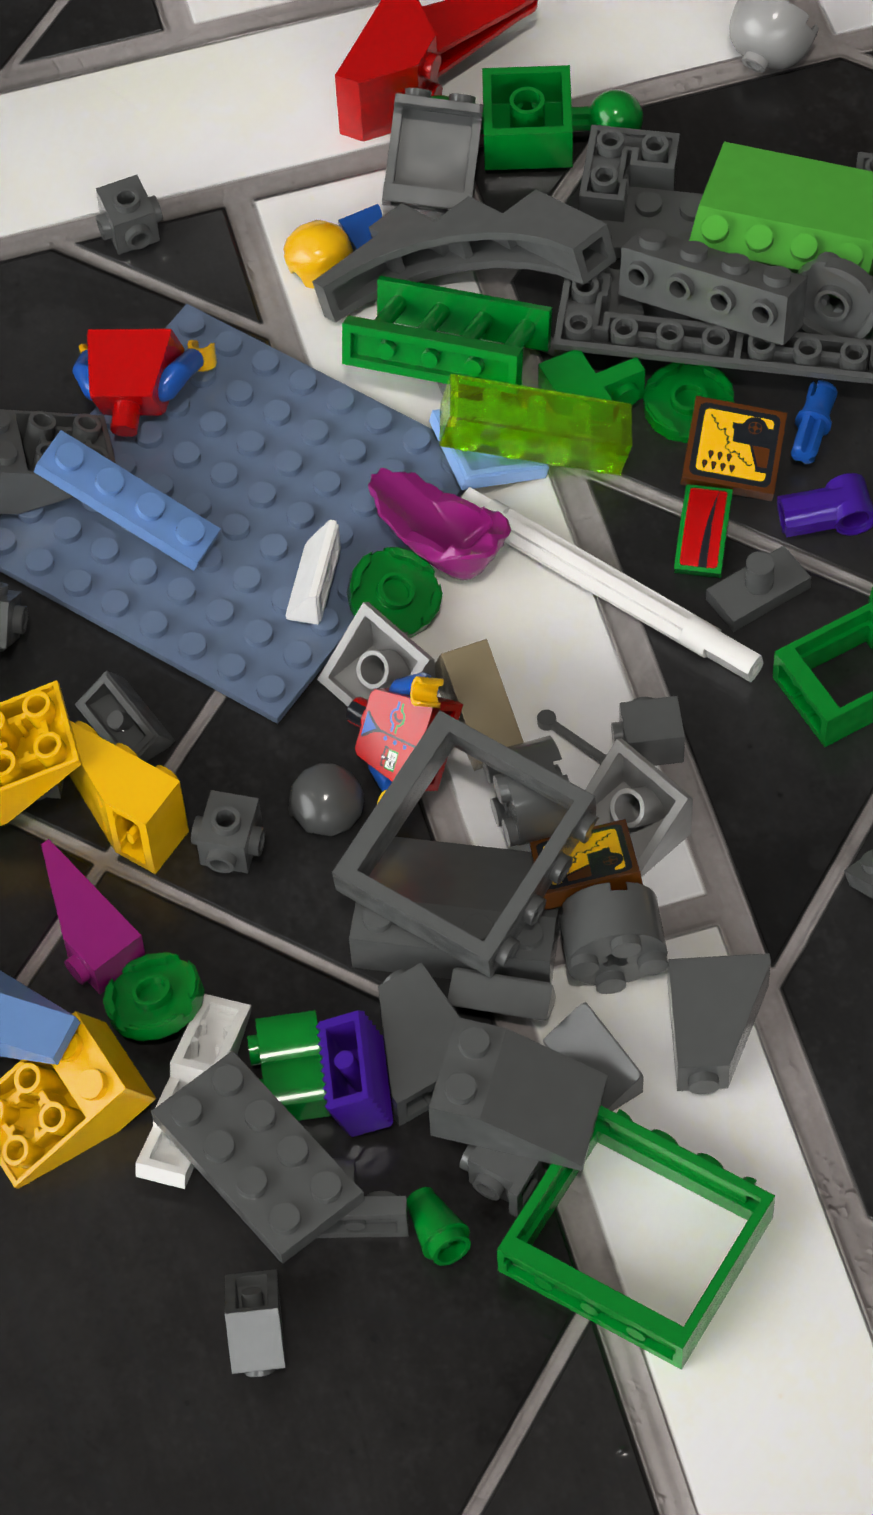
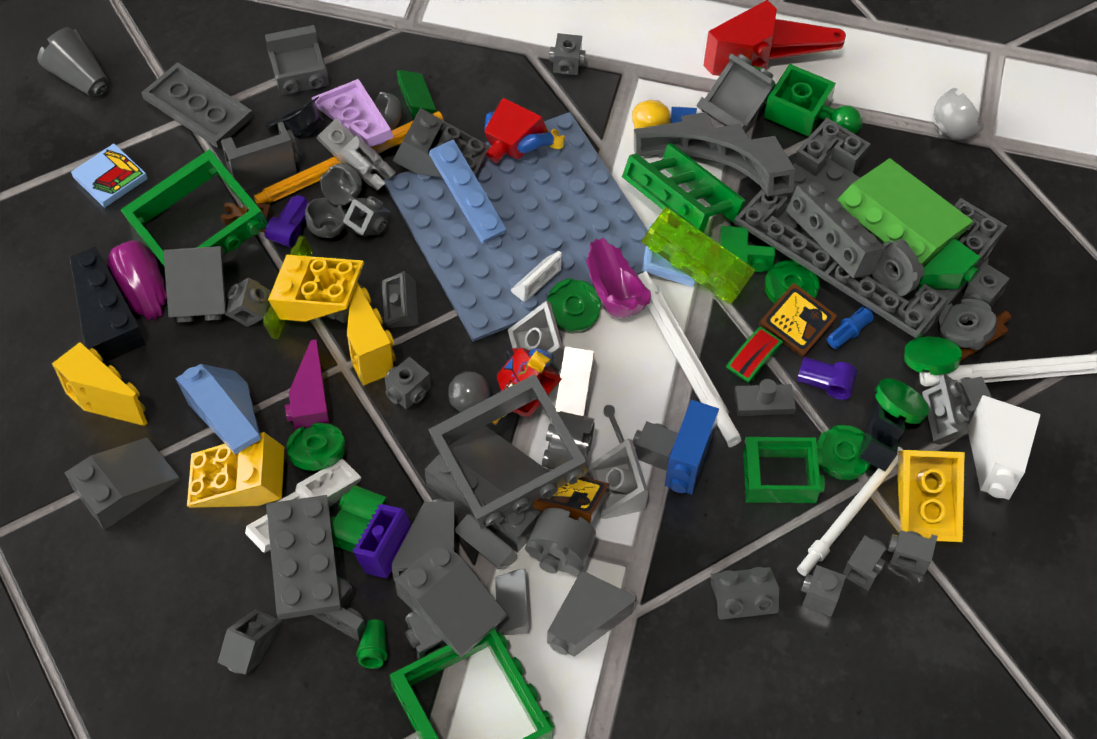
camera: 25 degrees right, 0 degrees up
none -> blue brick [664,399,719,495]

